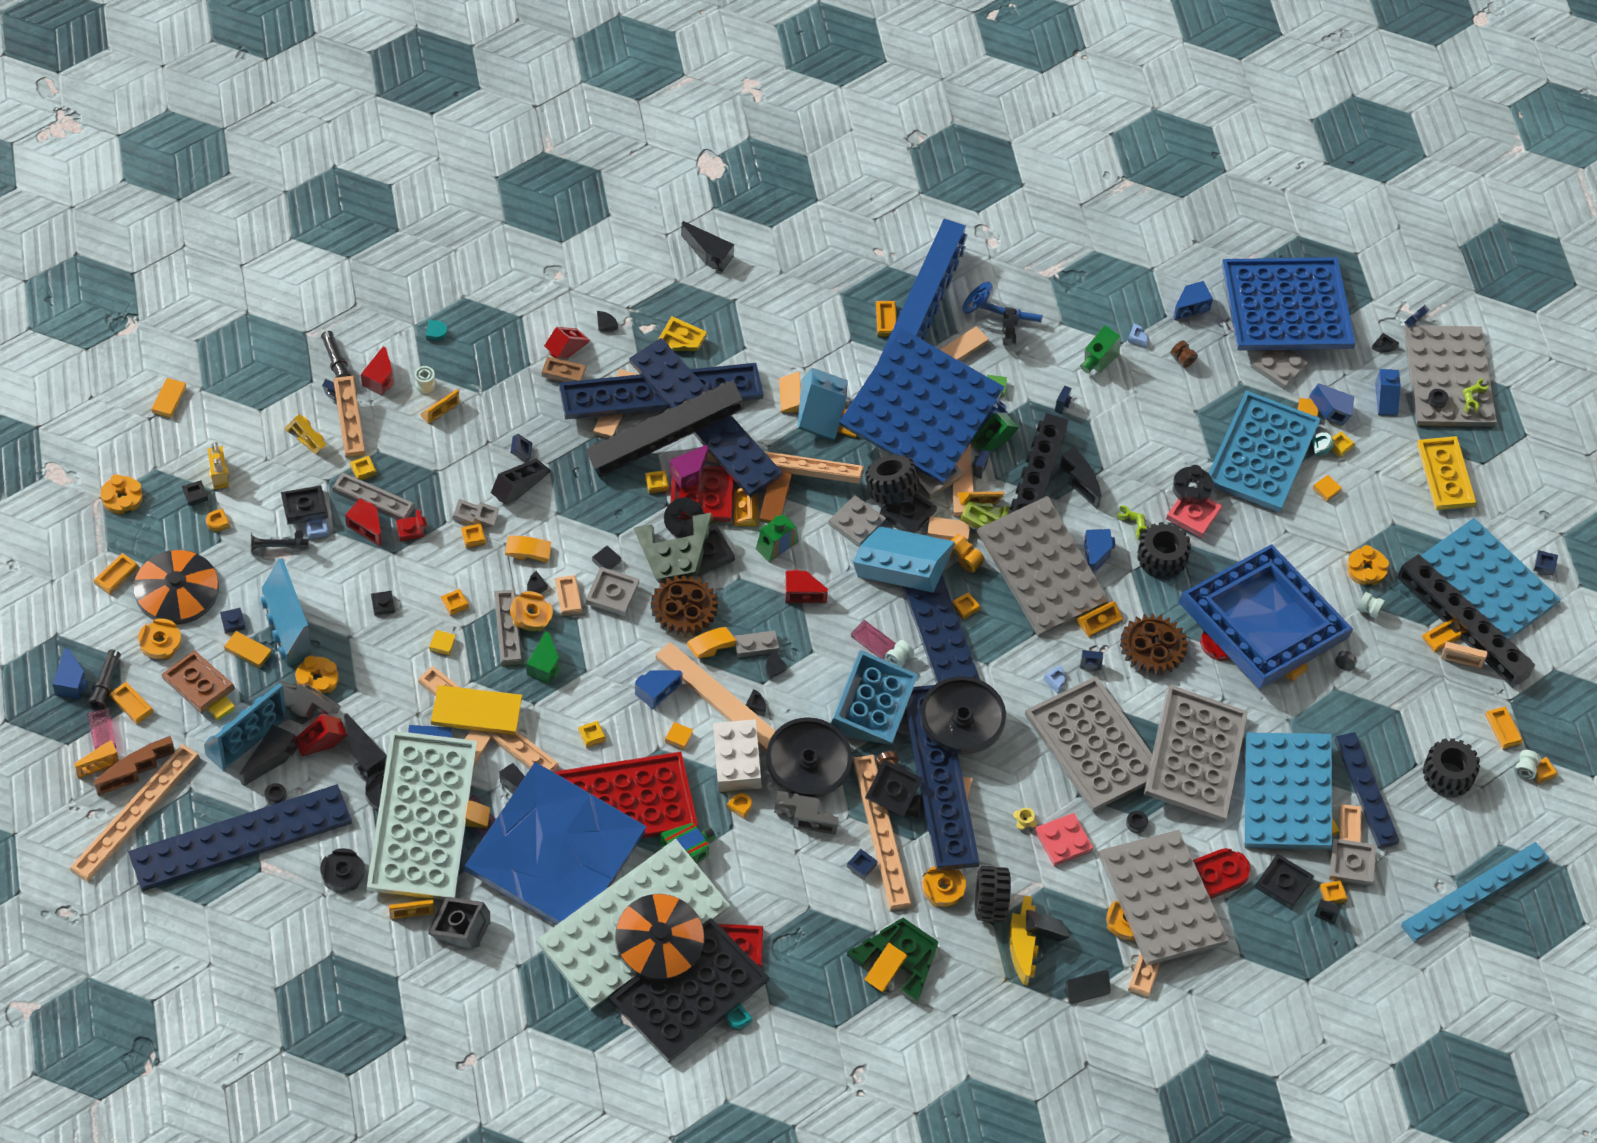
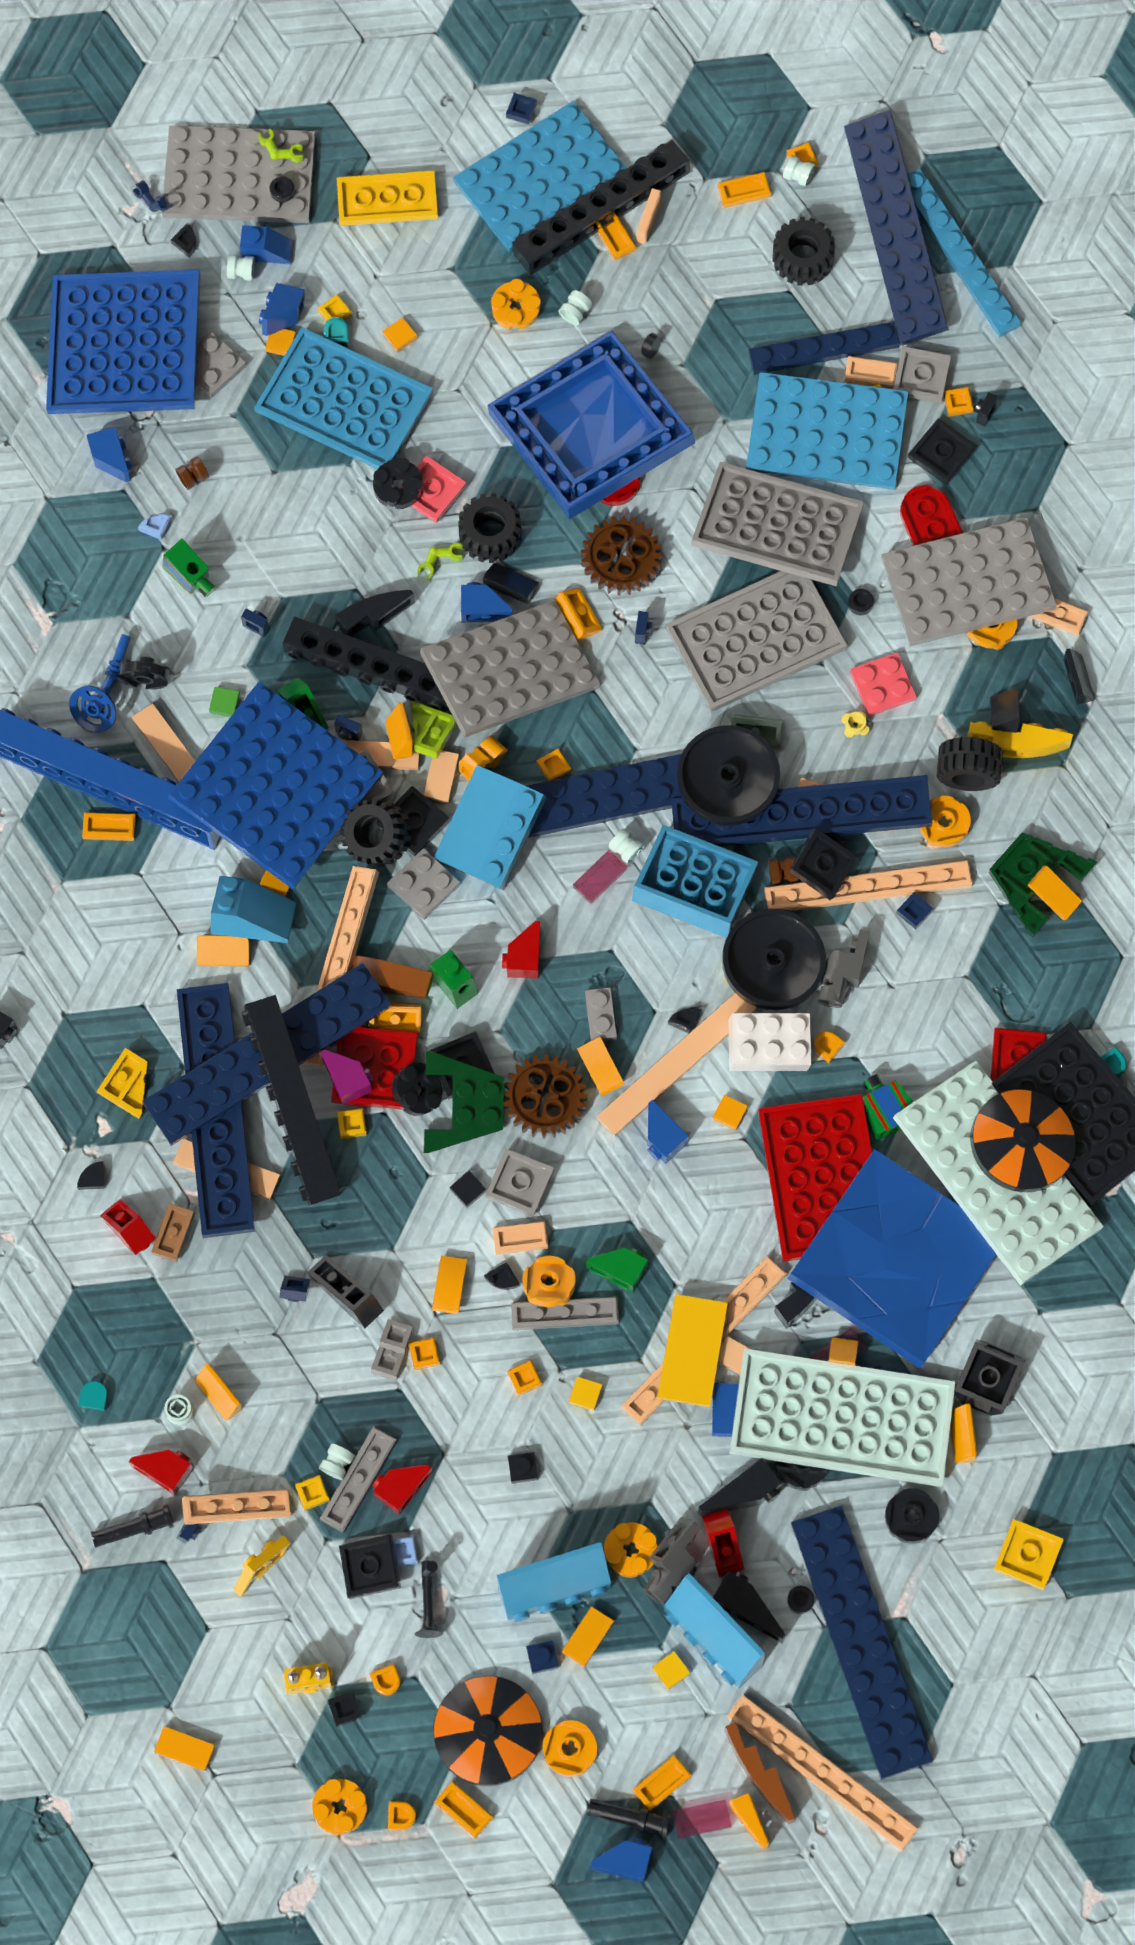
camera: 80 degrees left, 15 degrees up
tile [161,650,235,714] -> none
red bracket [396,510,427,541] -> none
yellow tile [578,720,606,748] -> none
black tile [766,652,787,680] -> none
light blue tile [1043,665,1065,694] -> none
none -> light aqua wheel [227,254,255,281]
none -> light aqua wheel [319,1444,354,1480]
none -> light orange tile [388,1801,416,1831]
none -> black slope [482,562,539,604]
none -> sand green slope [731,714,783,747]
none -> dark blue plate [844,110,949,346]
none -> yellow plate [993,1519,1064,1590]

